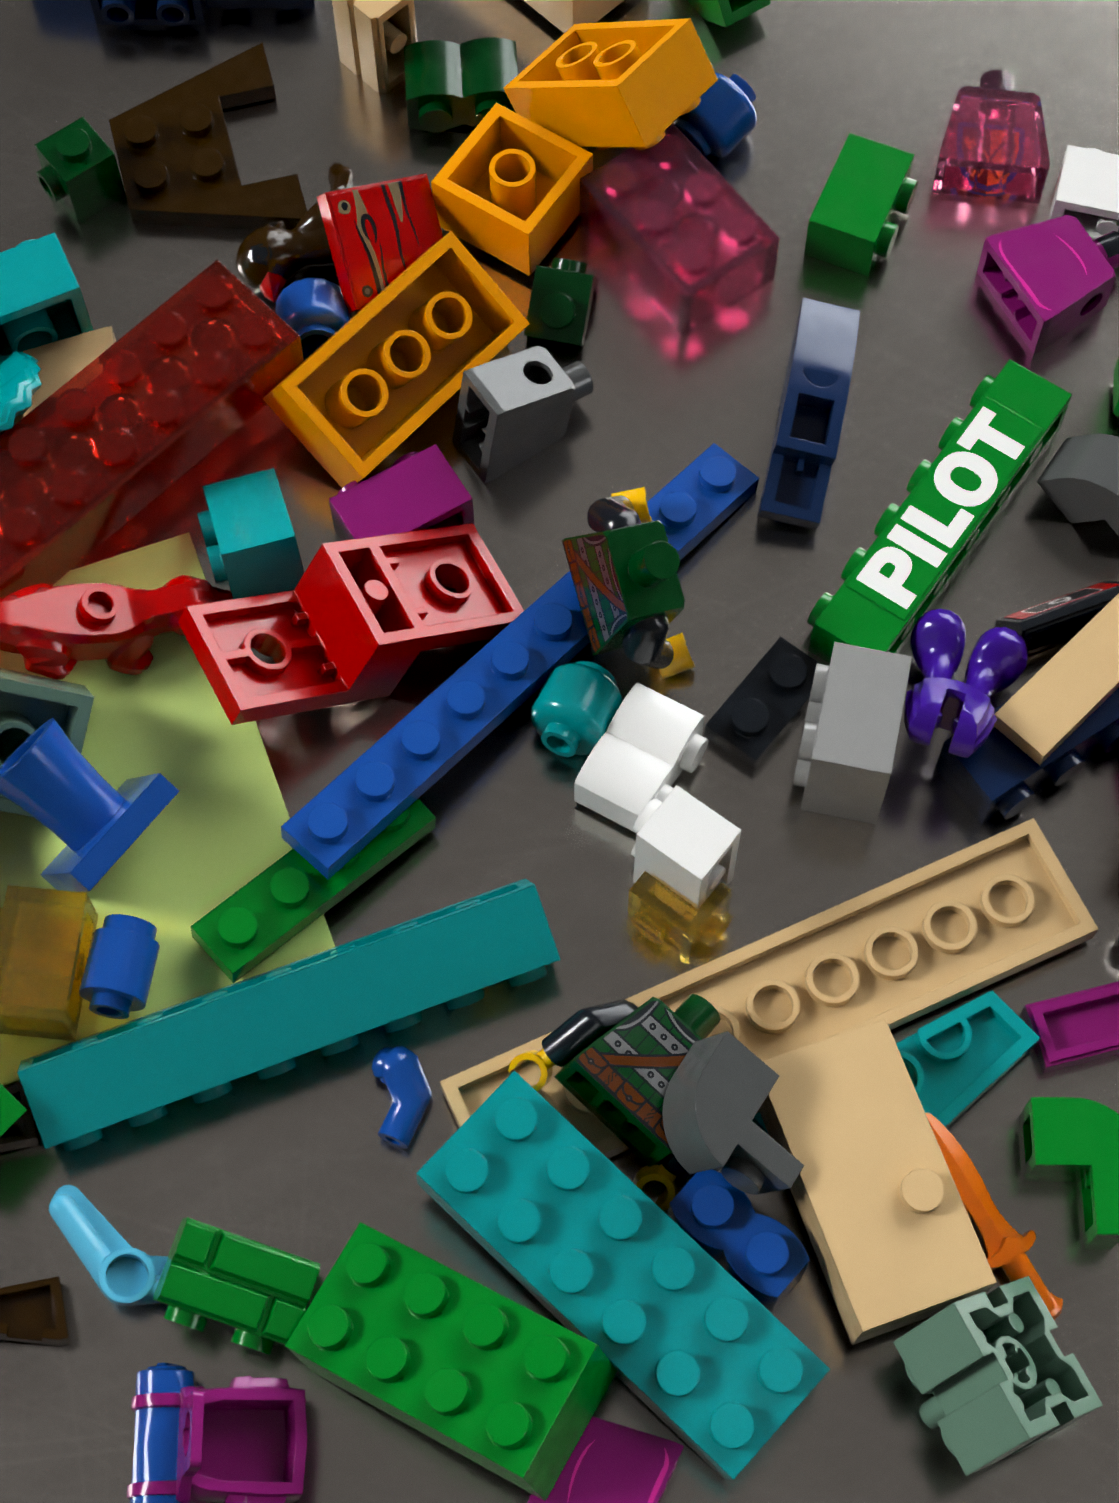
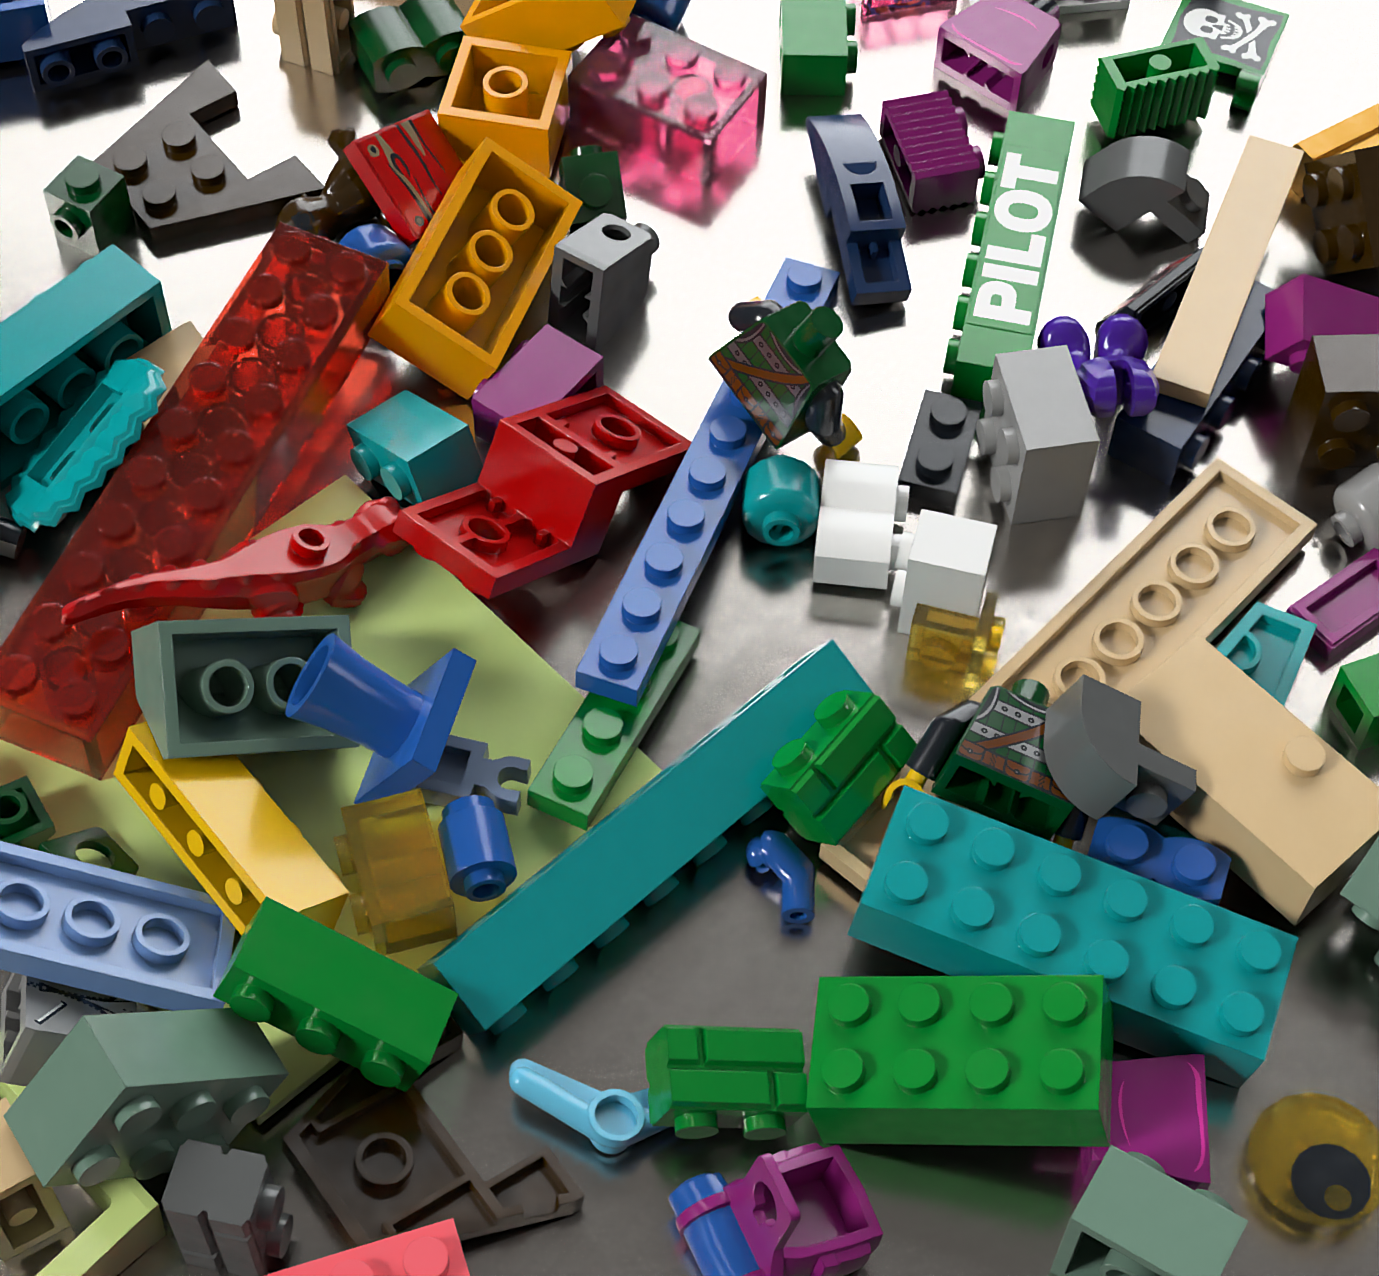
camera: 25 degrees left, 10 degrees down
none -> sand blue plate [405,735,531,816]
none -> green brick [760,690,917,846]
none -> magenta brick [879,90,985,214]

